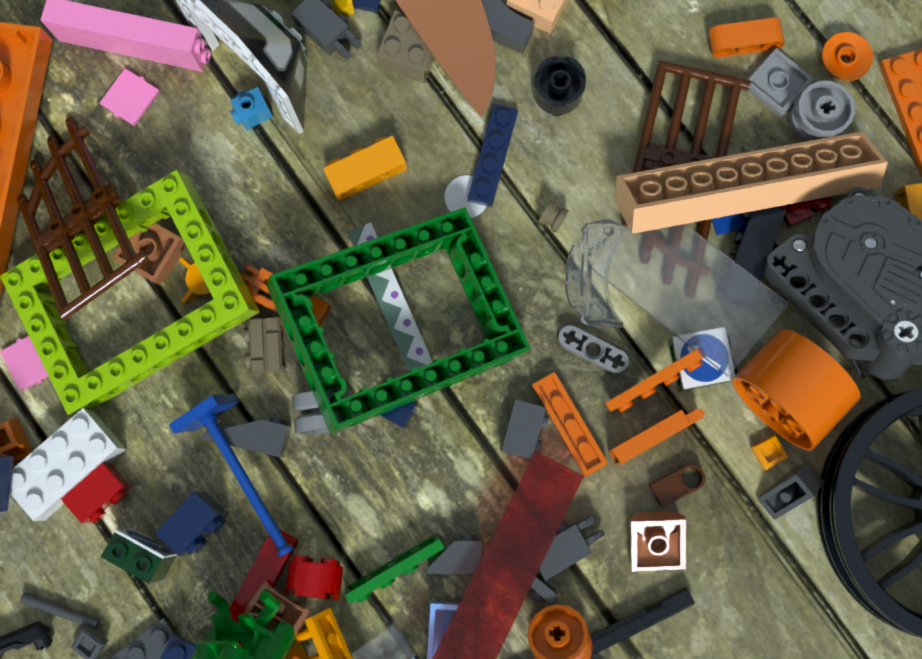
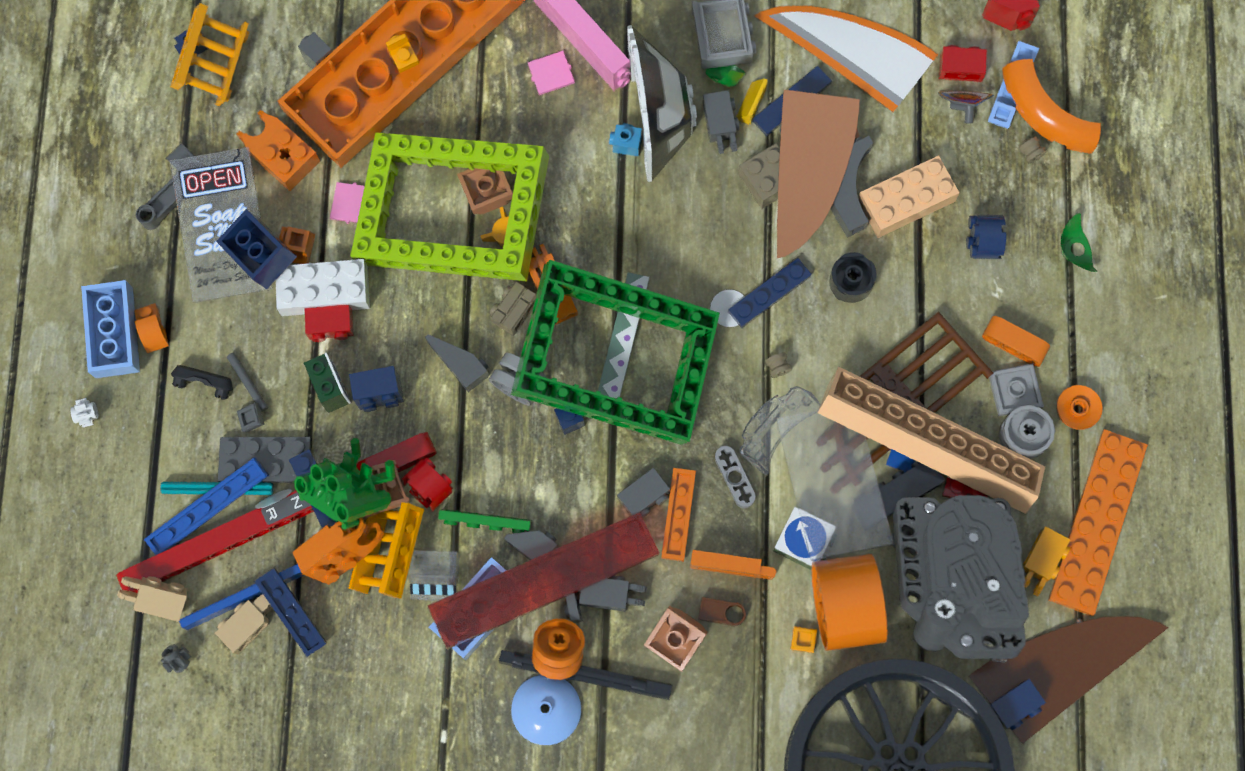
camera: 40 degrees right, 5 degrees down
reddish brown piece [17,117,149,320] -> none
blue tile [169,393,294,558] -> none
light orange brick [323,135,407,202] -> none
orange plate [605,347,707,413] -> none
dark grey slope [757,461,824,520] -> none

